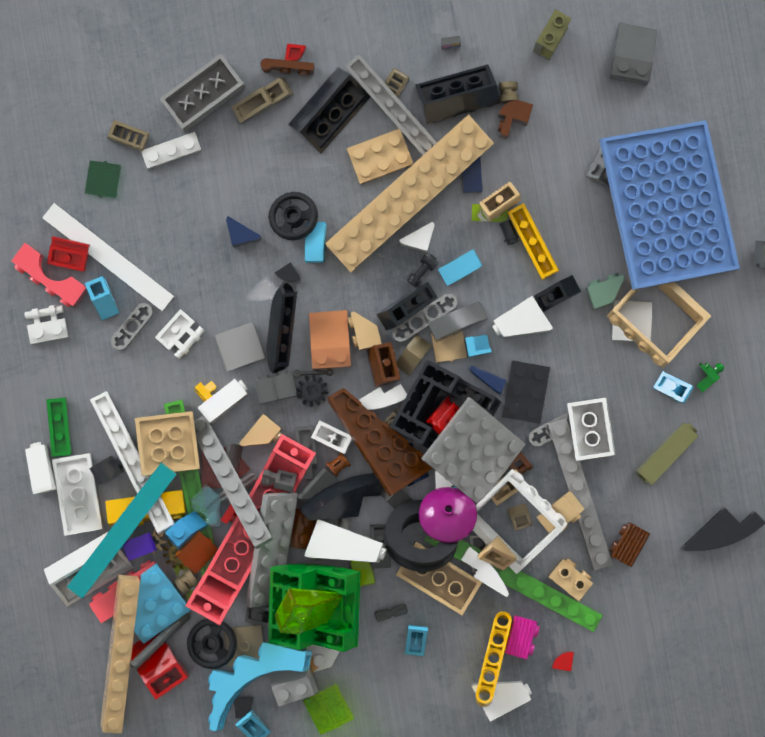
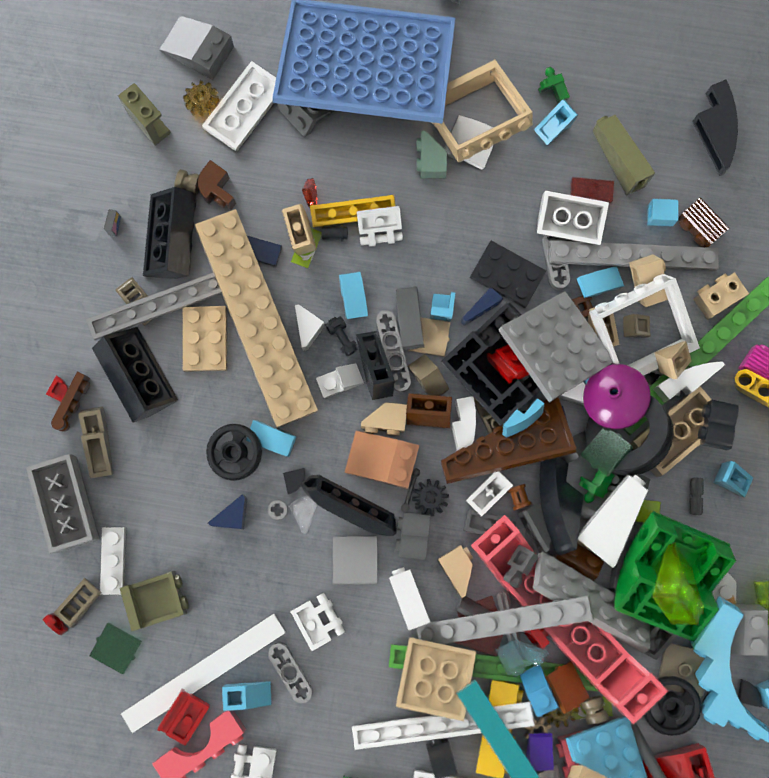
camera: 75 degrees left, 5 degrees down
yellow tile [194,381,217,402] -> none
white slope [492,296,553,338] -> none
black slope [534,275,581,312] -> none
none -> red tile [42,613,68,635]
none -> olive panel [120,571,189,631]
none -> clear yellow gear [183,80,220,118]
none -> white plate [202,61,276,152]
none -> light grey bush [268,500,287,520]
none -> clear red tile [302,178,317,208]
none -> white slope [316,363,364,399]
none -> white plate [357,206,403,247]
none -> medium azure slope [503,399,545,437]
none -> clear red plate [570,177,614,203]
none -> medium azure slope [577,266,624,298]
none -> green piece [579,467,615,503]
none -> clear green piece [581,427,633,477]
none -> medium azure panel [648,199,678,226]
none -> black brick [698,400,739,451]

